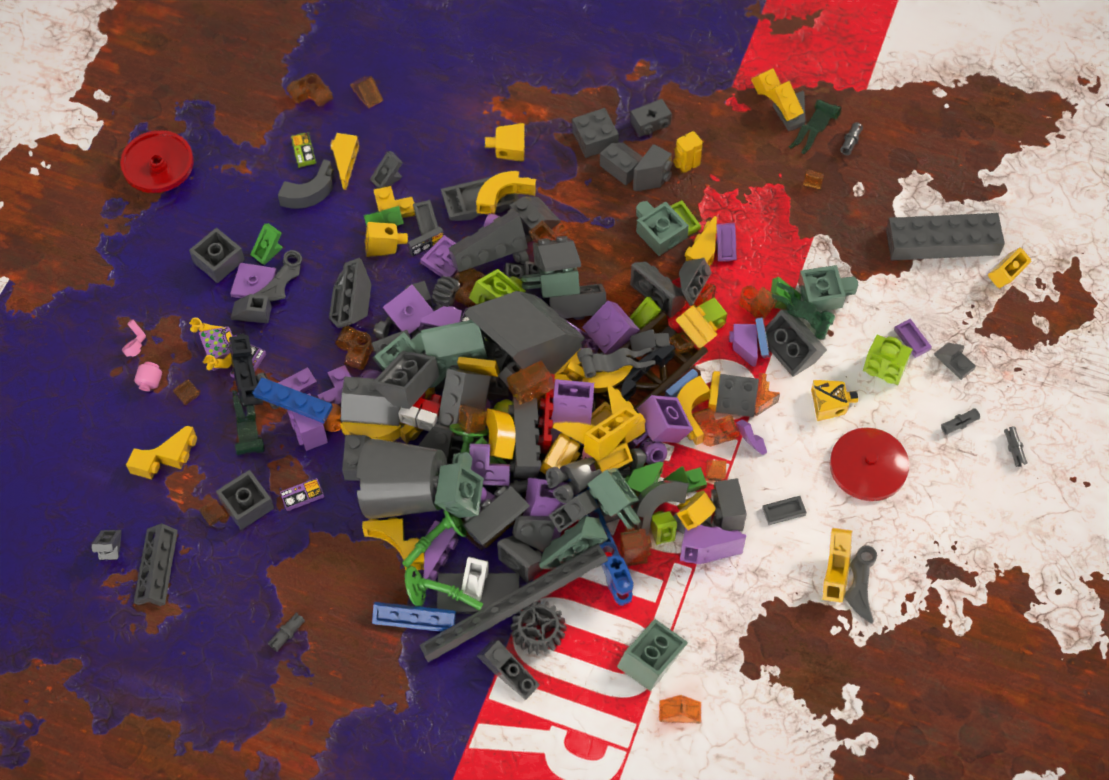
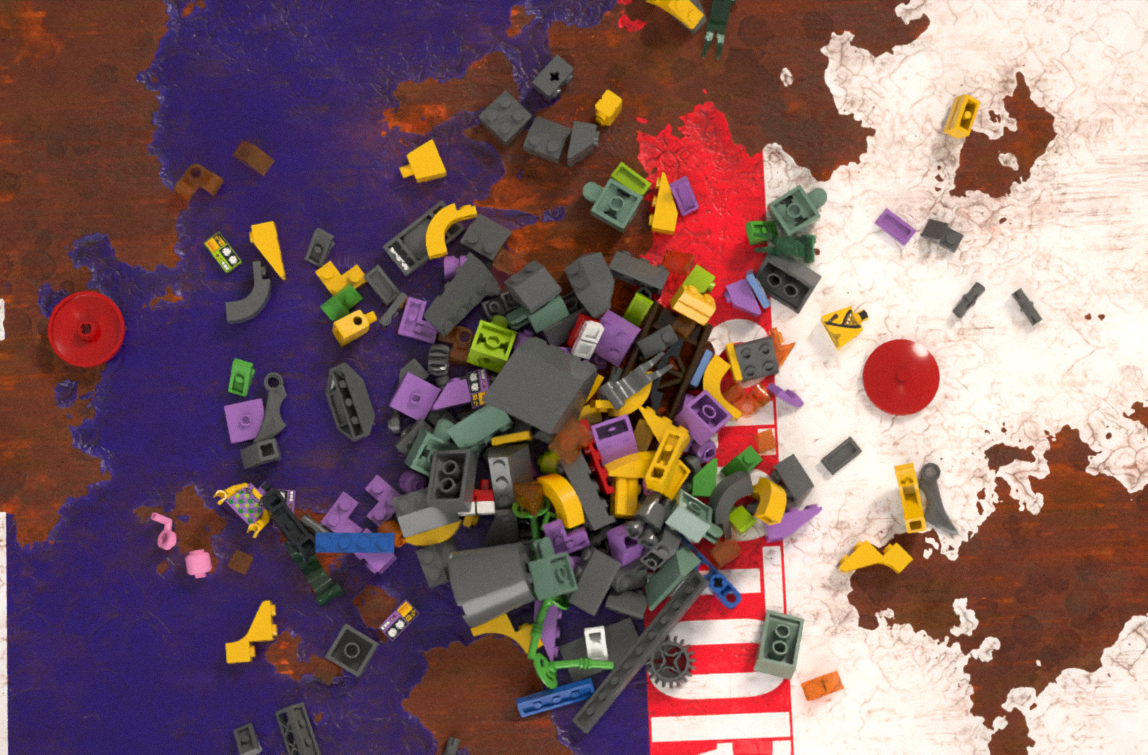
camera: 20 degrees left, 20 degrees up
dark grey brick [189,227,245,283] -> none
clear orange piece [335,326,373,370] -> none
dark grey slope [477,640,540,700] -> none
dark grey slope [679,258,712,306] -> none
clear orange piece [739,286,778,319] -> none
clear orange tile [803,170,824,189] -> none
dark grey pin [840,122,863,155] -> none
lime brick [863,334,913,385] -> none
dark grey brick [886,213,1005,260] -> none
none -> dark grey wedge [564,252,615,319]
none -> white hips [567,313,605,360]
none -> yellow arch [837,540,913,574]

